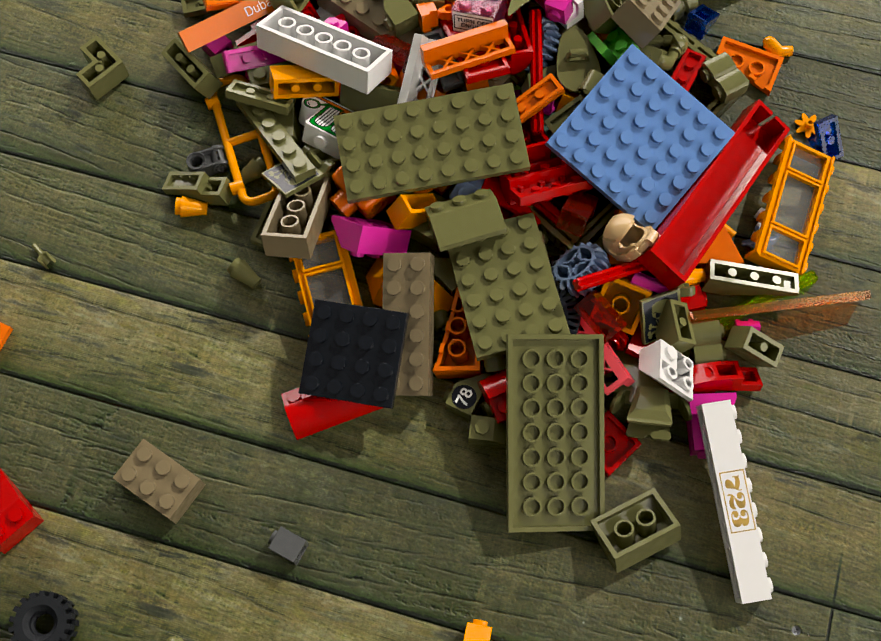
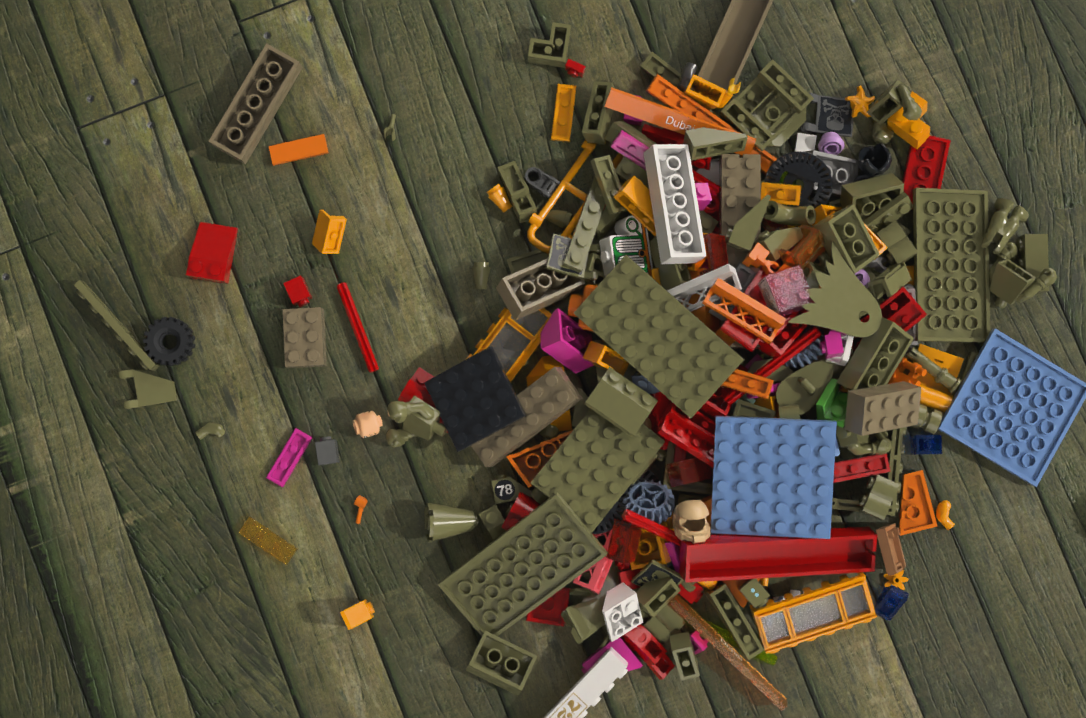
camera: 50 degrees right, 15 degrees up
none -> dark pink tile [266,428,313,487]
none -> red brick [283,275,312,307]
none -> light orange panel [312,210,347,254]
none -> red axle [337,282,379,372]
none -> light nougat head [353,411,383,438]
none -> orange hand [354,495,367,524]
none -> olive torso [386,396,447,447]
none -> olive cone [424,503,478,542]
none -> light orange tile [551,84,576,142]
none -> red plate [565,59,586,78]
none -> olive brick [737,579,770,608]
none -> medium nougat container [876,523,906,575]

